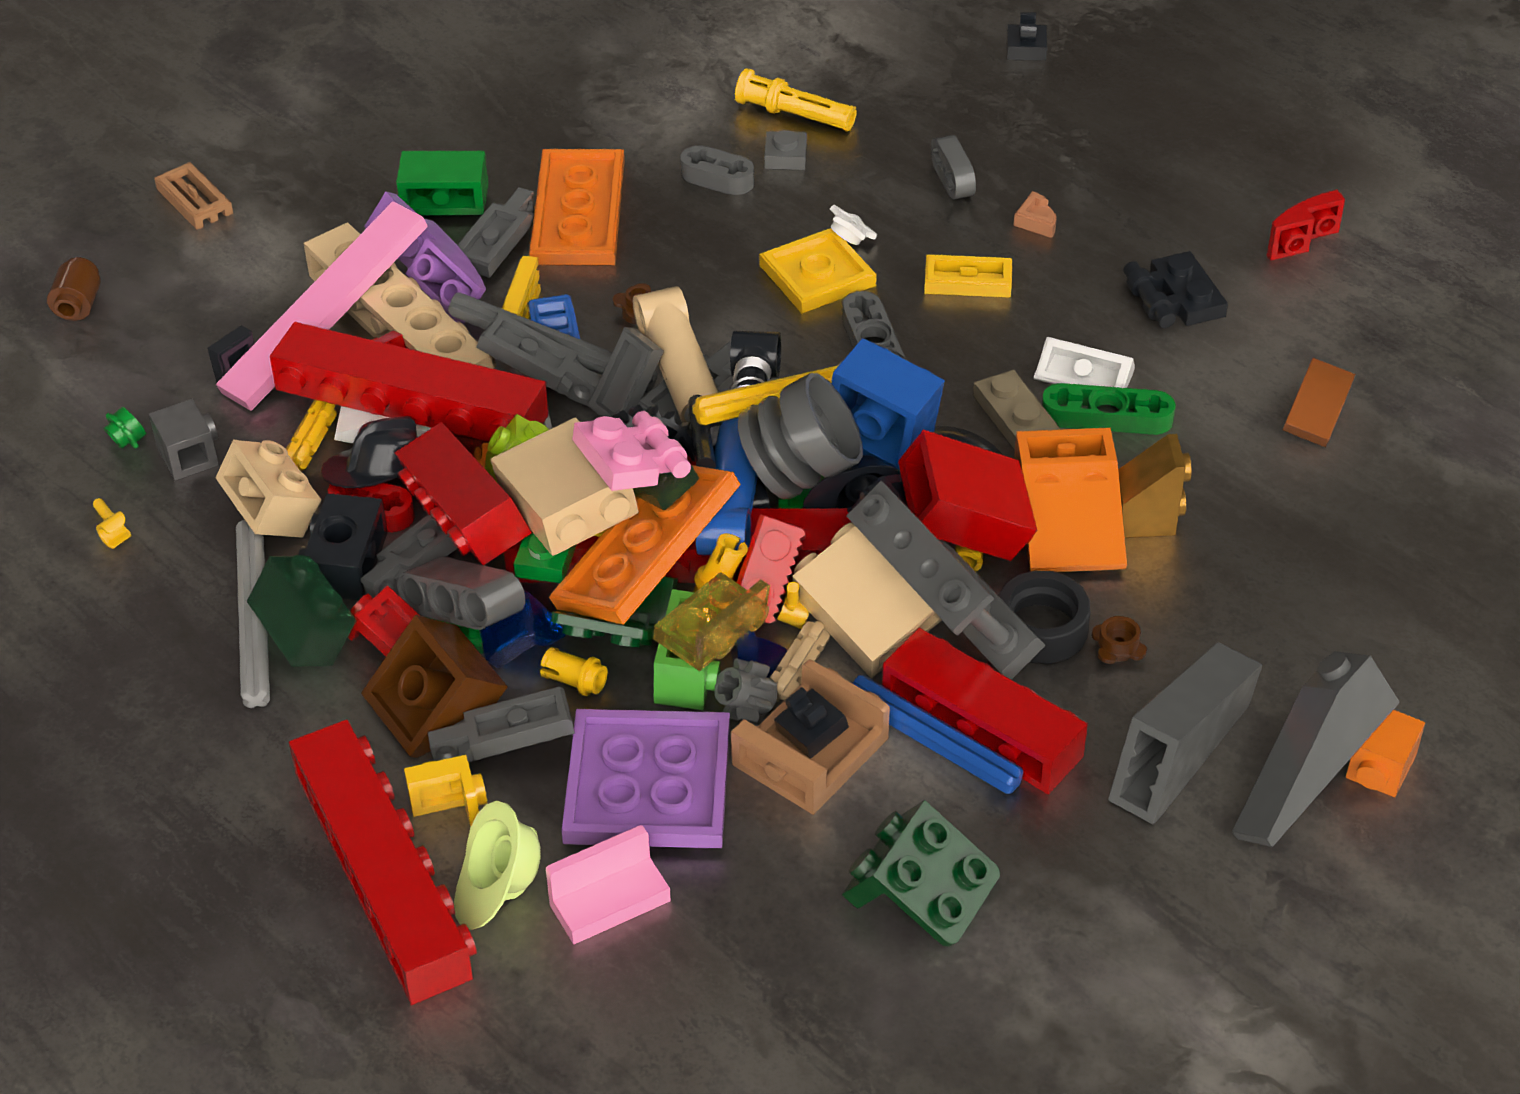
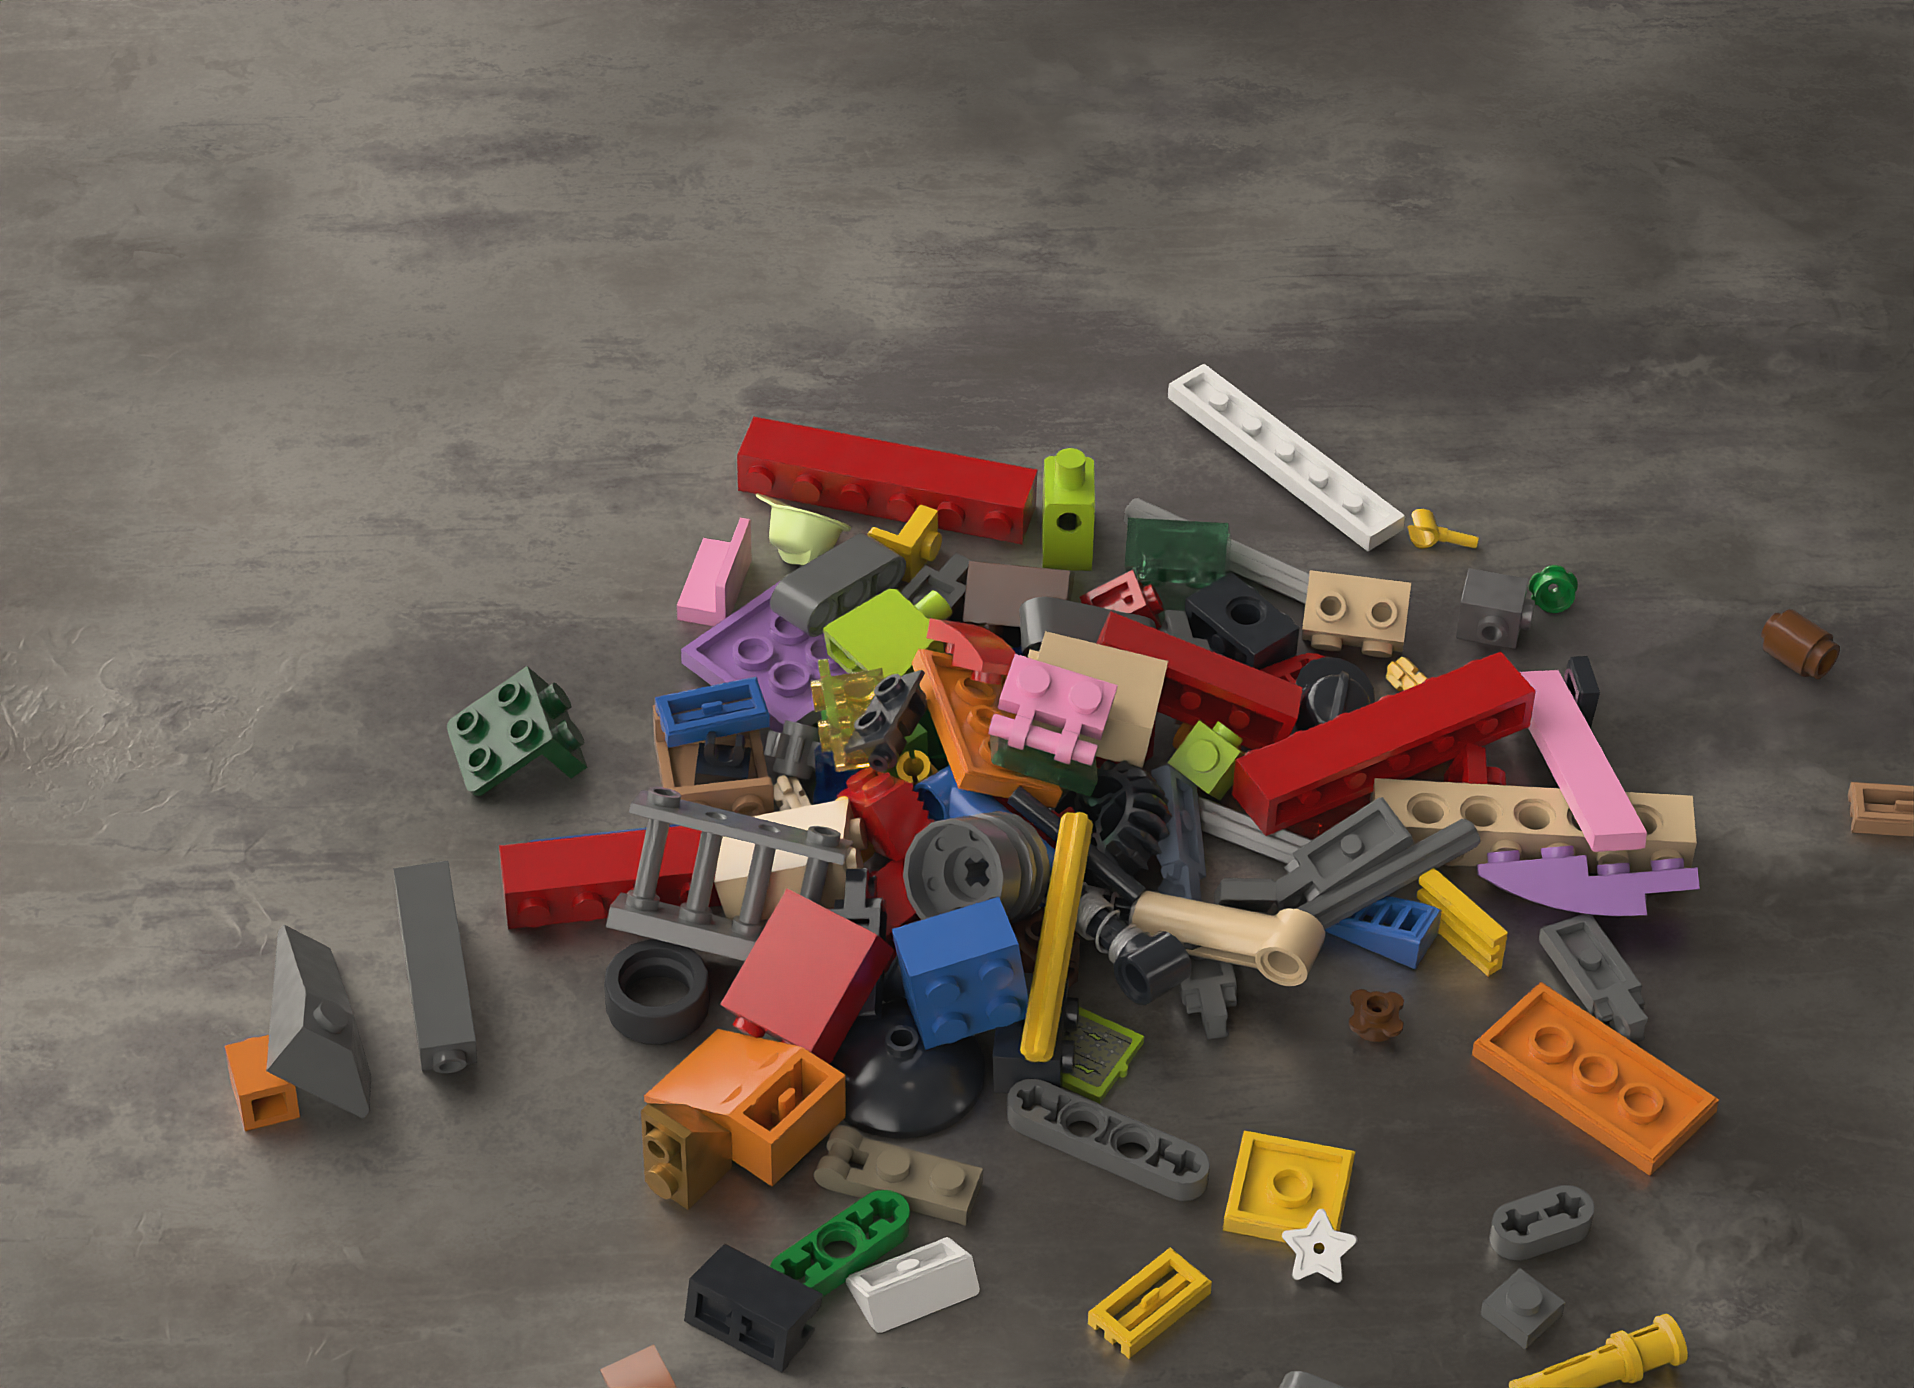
camera: 130 degrees right, 0 degrees up
green brick [396,151,488,215] -> none
reddish brown plate [1092,616,1147,664] -> none
none -> blue tile [655,677,770,748]
none -> black hinge [684,1244,823,1373]
none -> dark grey beam [770,533,906,637]
none -> lime torso [823,589,952,685]
none -> black hinge [843,670,928,772]
none -> red slope [926,618,1016,685]
none -> lime torso [1042,448,1095,571]
none -> white plate [1168,364,1405,551]

